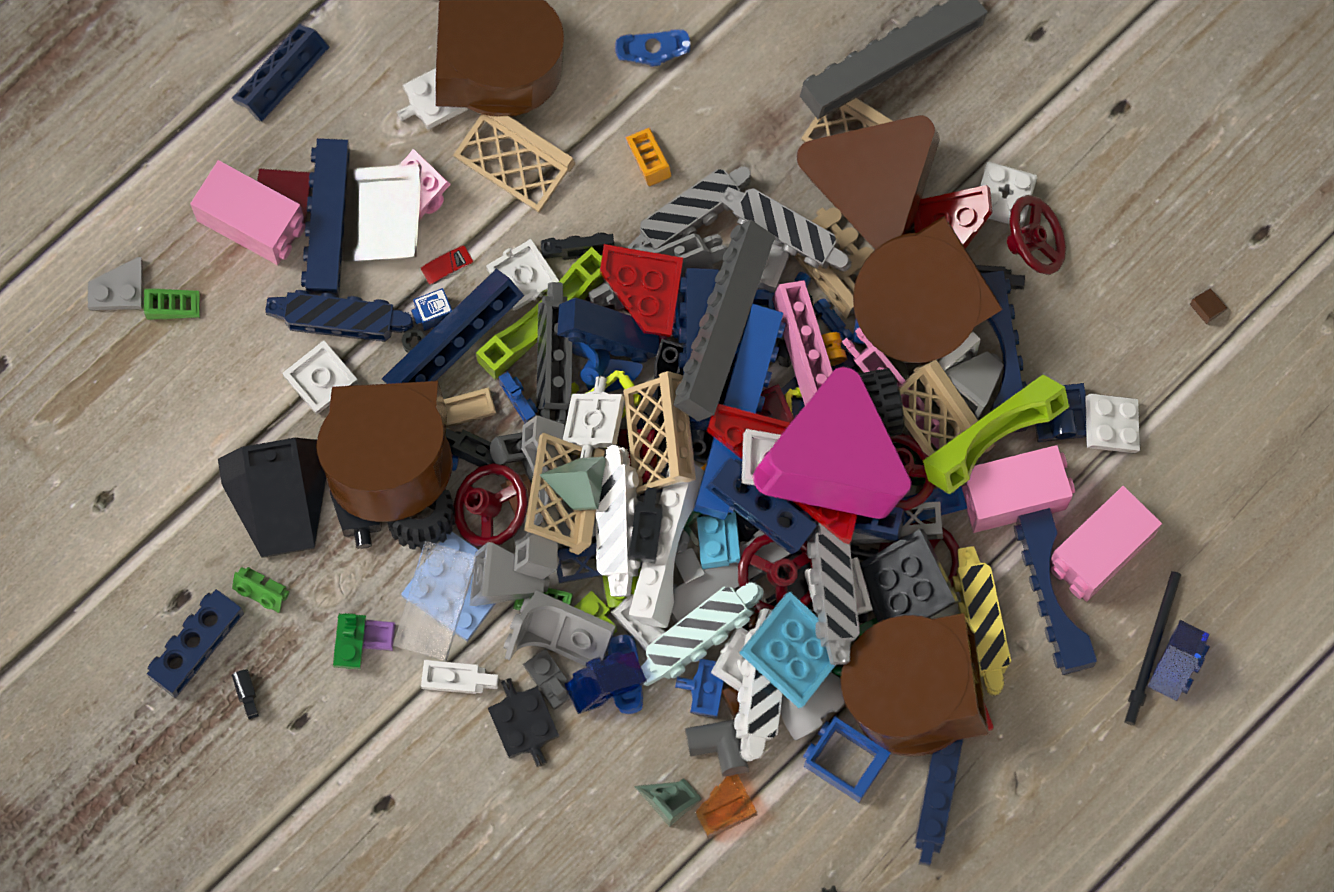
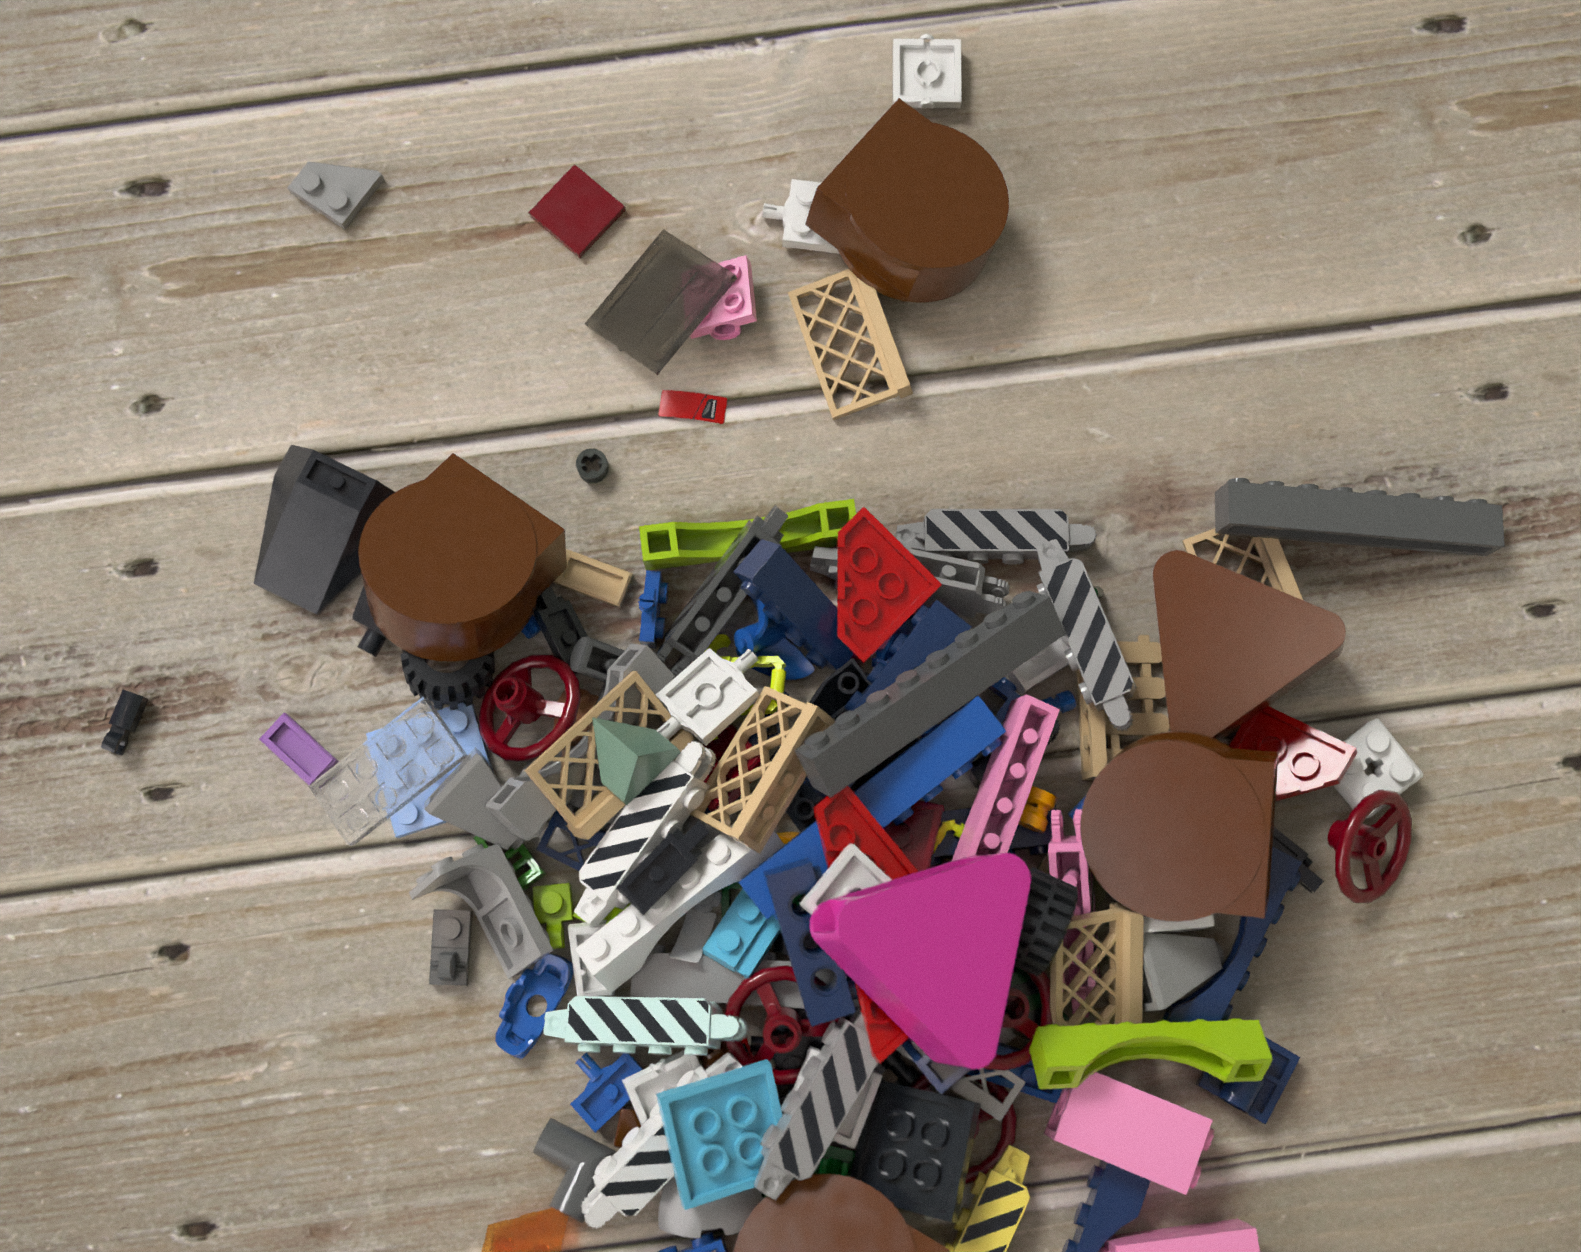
camera: 40 degrees right, 5 degrees up
bright green slope [144,289,200,320] -> none
dark blue brick [147,589,244,699] -> none
bright pink brick [190,160,305,265] -> none
dark blue fence [231,24,330,122] -> none
bright green hinge [232,567,290,613] -> none
dark blue hinge [265,290,414,342] -> none
white plate [282,341,358,415] -> none
dark blue brick [301,138,350,297] -> none
green plate [333,613,366,670] -> none
dark blue brick [381,268,525,384] -> none
blue brick [411,288,452,331] -> none
white hinge [421,660,499,694] -> none
white plate [486,239,559,311] -> none
black plate [488,678,560,767] -> none
black hinge [541,232,615,260] -> none
clear blue brick [565,651,647,714] -> none
blue piece [615,29,690,67] -> none
light orange slope [626,127,671,186] -> none
sand green slope [634,778,702,827] -> none
blue axle [813,298,853,341] -> none
white plate [1085,394,1140,453] -> none
reddish brown slope [1190,288,1227,324] -> none

